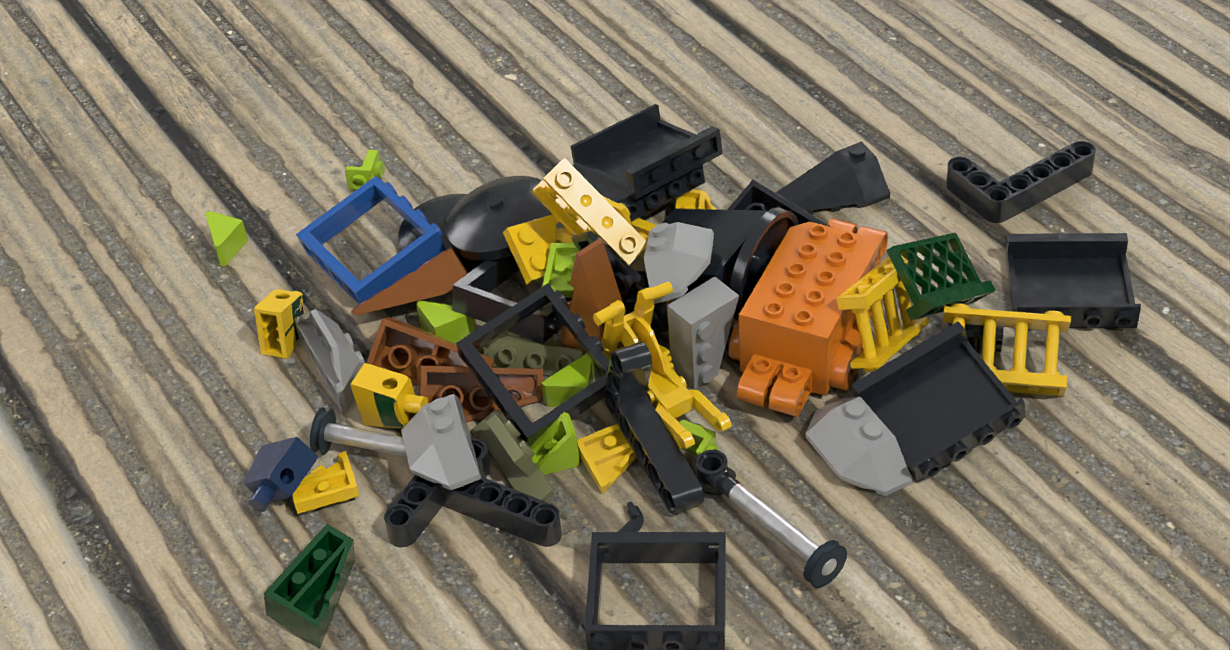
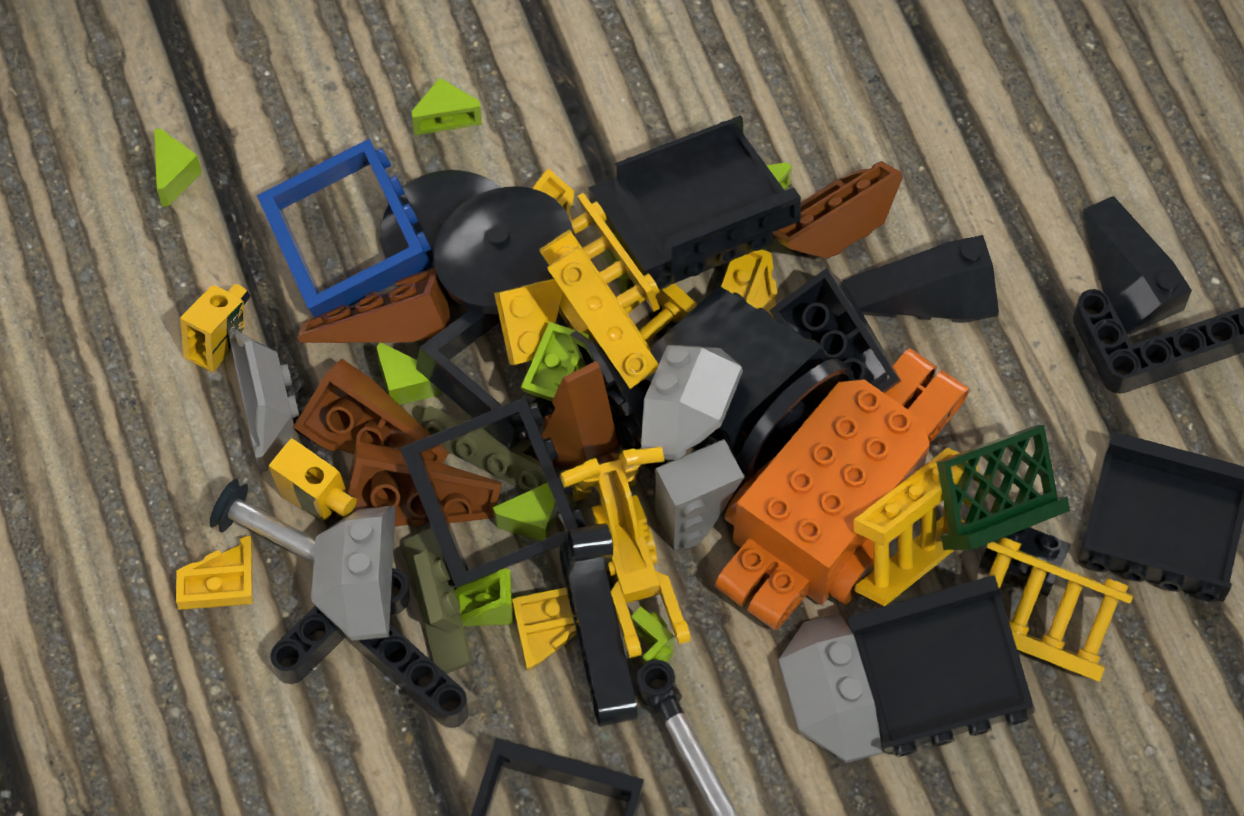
camera: 10 degrees right, 20 degrees up
dark blue torso [244,437,319,512] -> none
dark green wedge [264,524,355,649] -> none
lime bracket [345,150,385,191] -> none
black piece [619,502,644,532] -> none
none -> lime slope [411,78,482,135]
none -> dark orange wedge [773,161,903,259]
none -> black wedge [1083,196,1192,335]

